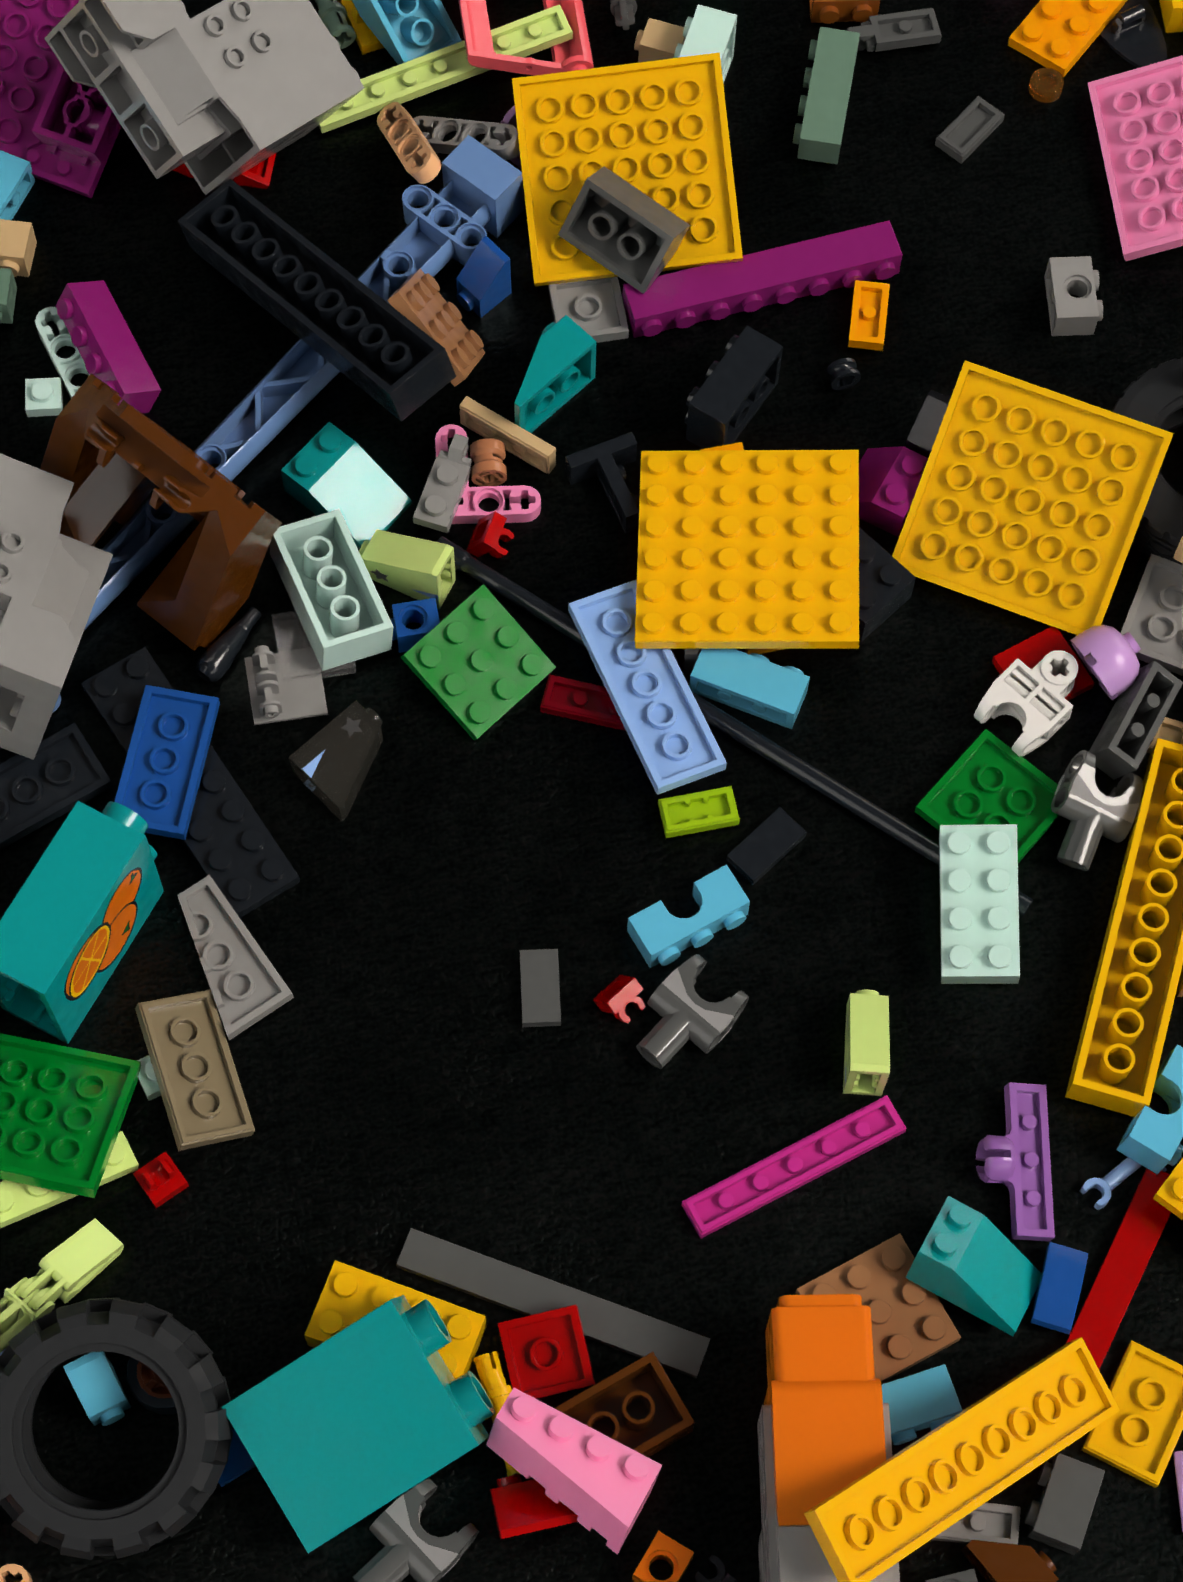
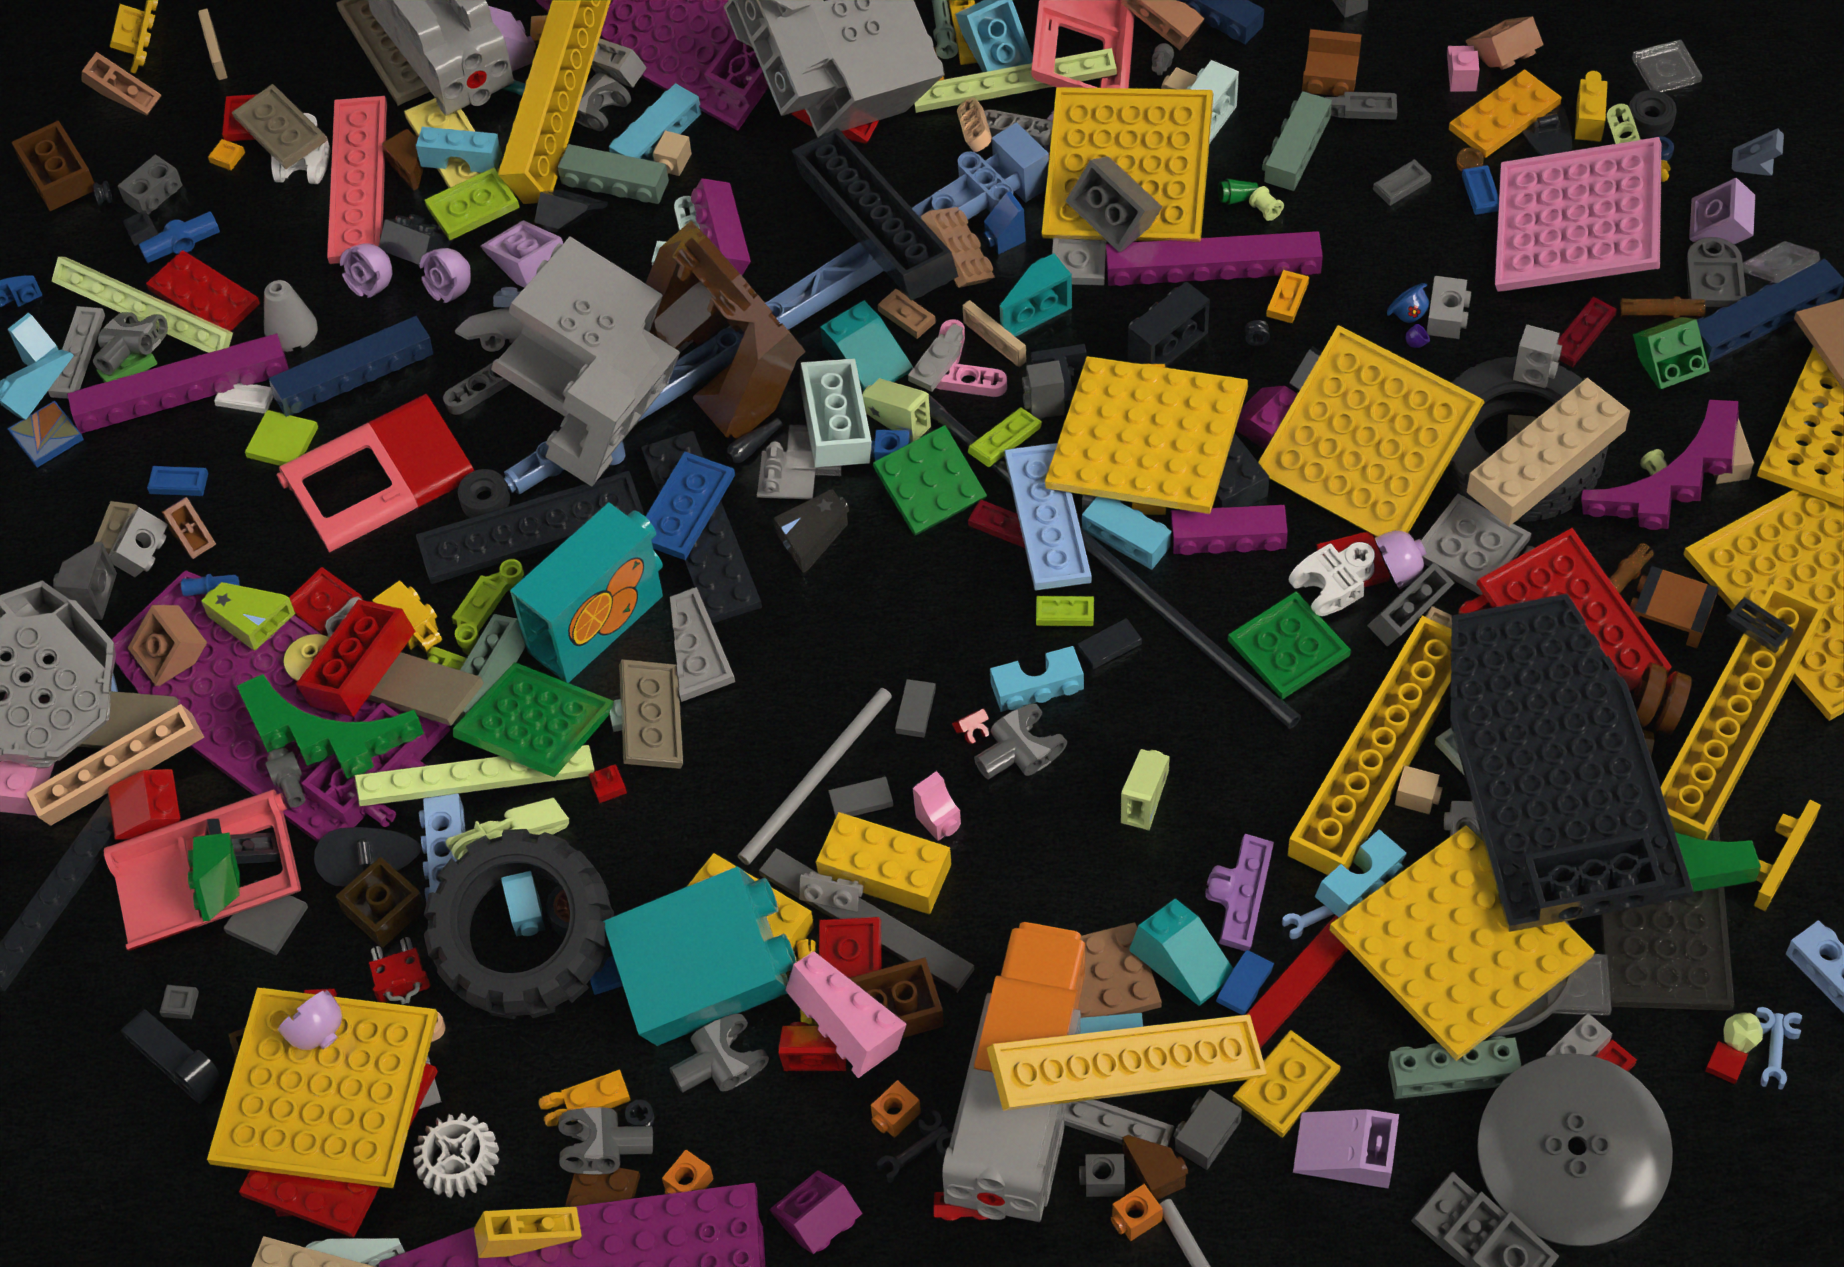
camera: 20 degrees right, 10 degrees down
red tile [466,511,514,558] -> none
nougat wheel [470,438,507,486] -> none
dark pink tile [682,1095,907,1239] -> none
light aqua brick [939,824,1020,984] -> none
dark grey connector [1051,750,1143,871] -> none
none -> light grey piece [738,688,892,865]
none -> light grey hinge [799,871,863,912]
none -> yellow brick [816,812,951,914]
none -> dark grey tile [829,777,893,818]
none -> medium nougat plate [878,289,935,339]
none -> bright pink arch [913,771,961,841]
none -> lime tile [968,408,1042,467]
none -> dark grey brick [1022,360,1064,419]
none -> magenta brick [1171,505,1287,555]
none -> green cone [1218,179,1258,205]
none -> yellowish green bush [1249,186,1284,221]
none -> blue hat [1387,283,1430,323]
none -> dark purple hinge [1405,324,1430,348]
none -> blue tile [1462,165,1499,215]

